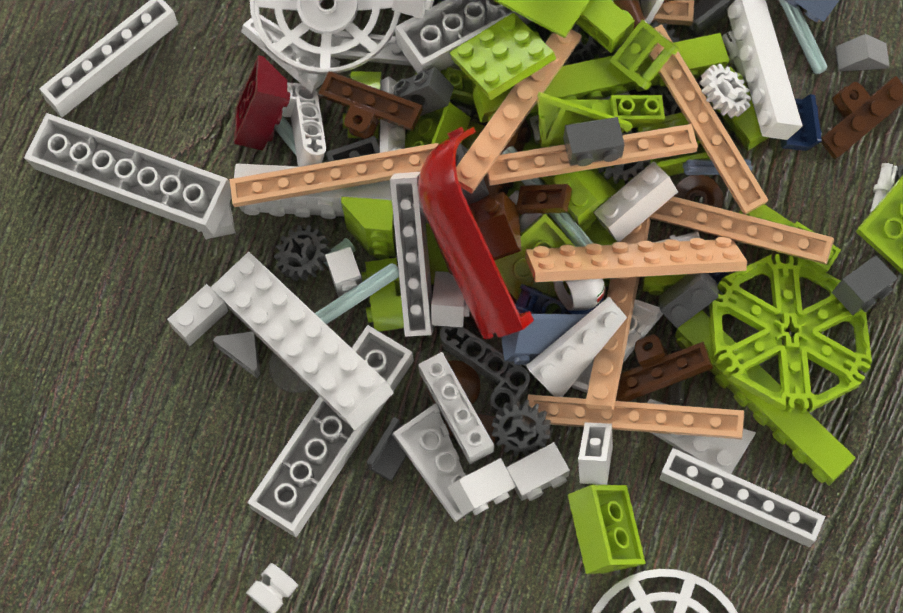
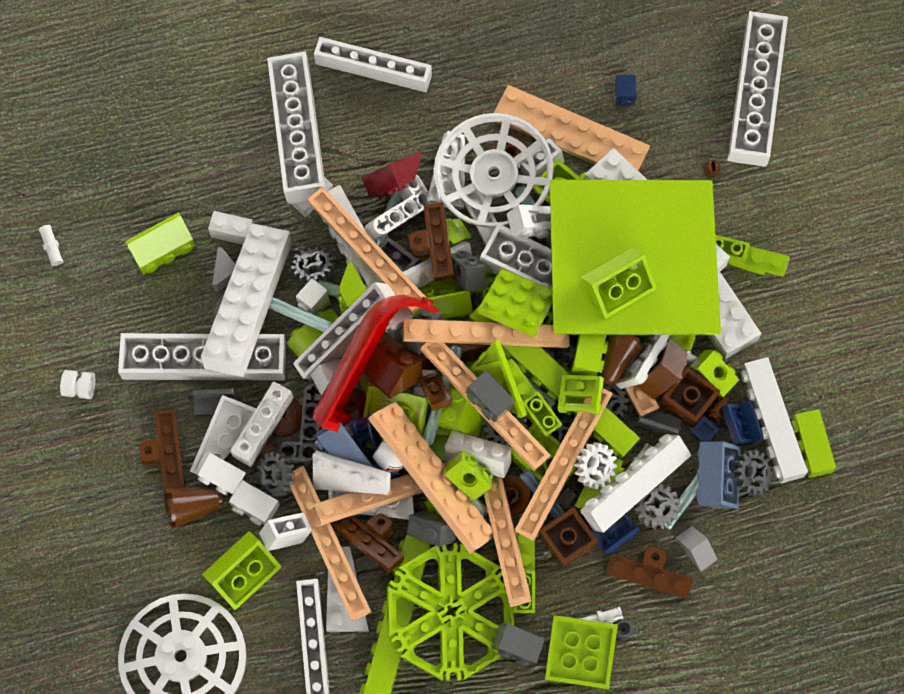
camera: 55 degrees right, 0 degrees up
none -> white pin [39,225,63,266]
none -> slope [125,212,196,275]
none -> reddish brown plate [139,409,185,492]
none -> reddish brown cone [164,486,223,528]
none -> lime brick [444,449,493,501]
none -> reddish brown brick [538,507,598,570]
none -> light grey gear [635,484,681,529]

